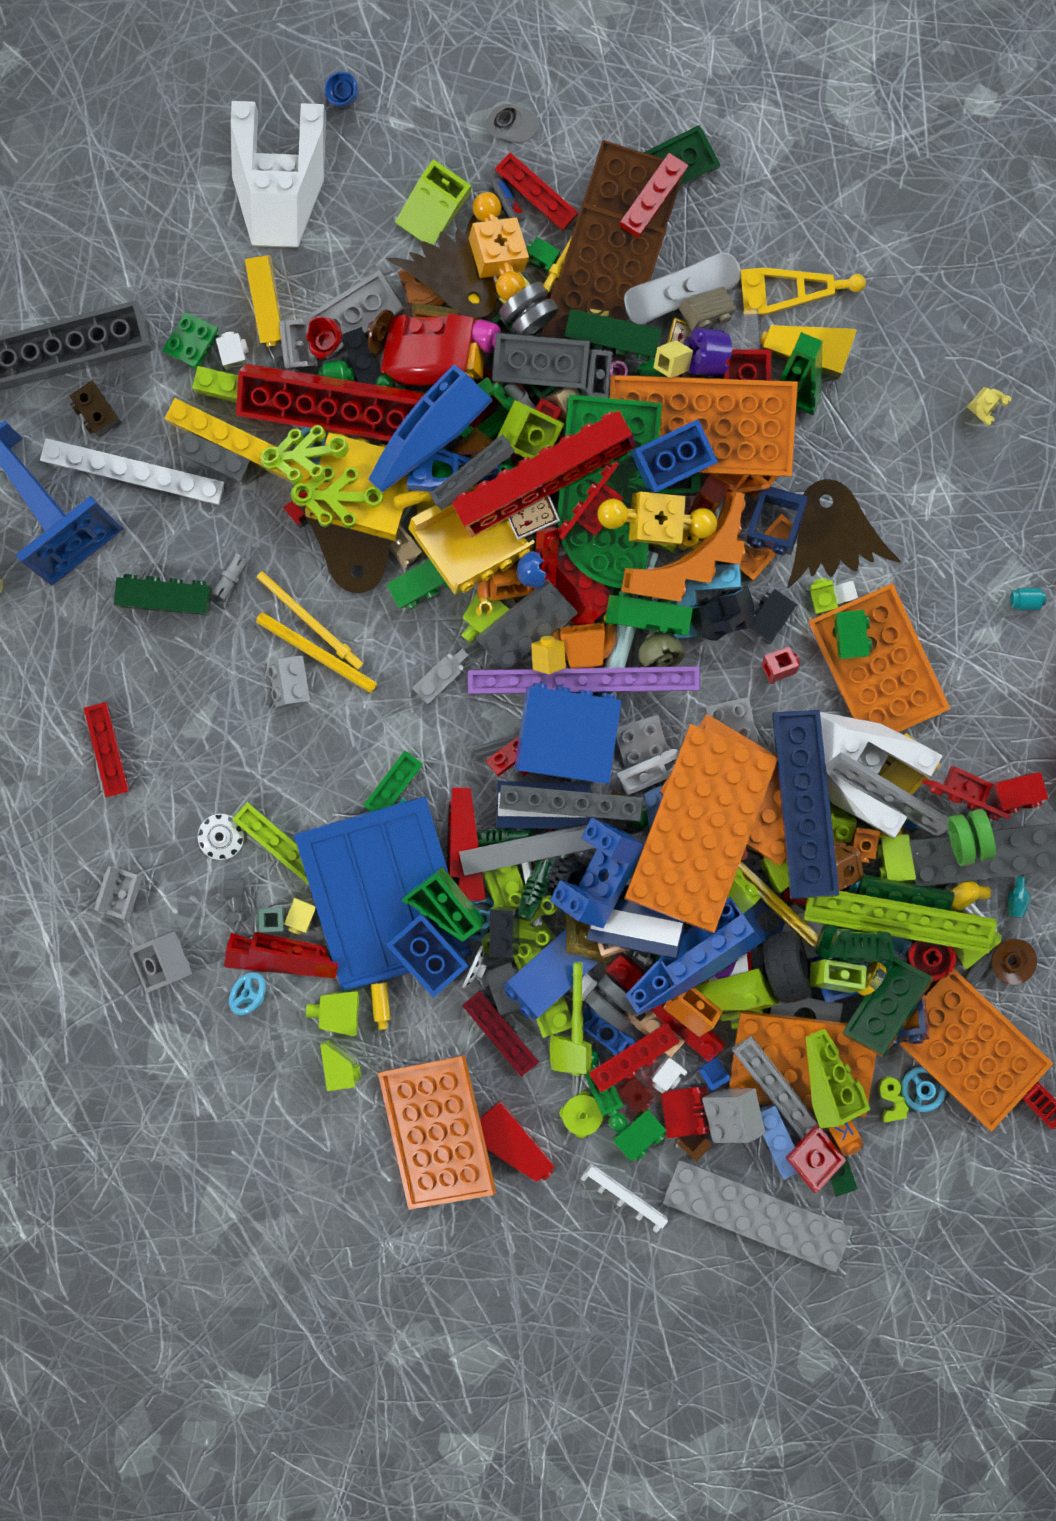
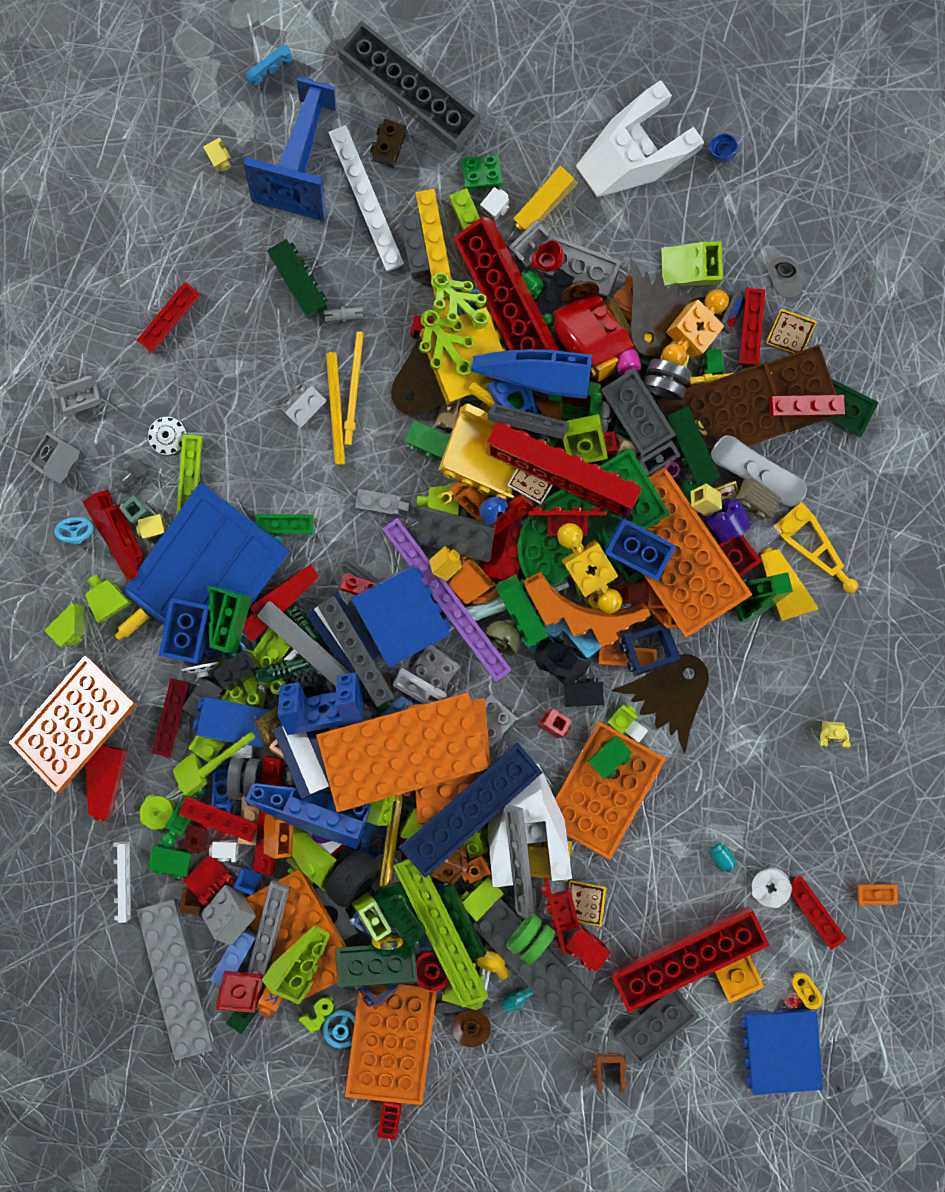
camera: 50 degrees right, 0 degrees up
none -> piece [569,880,606,927]
none -> piece [766,308,817,353]

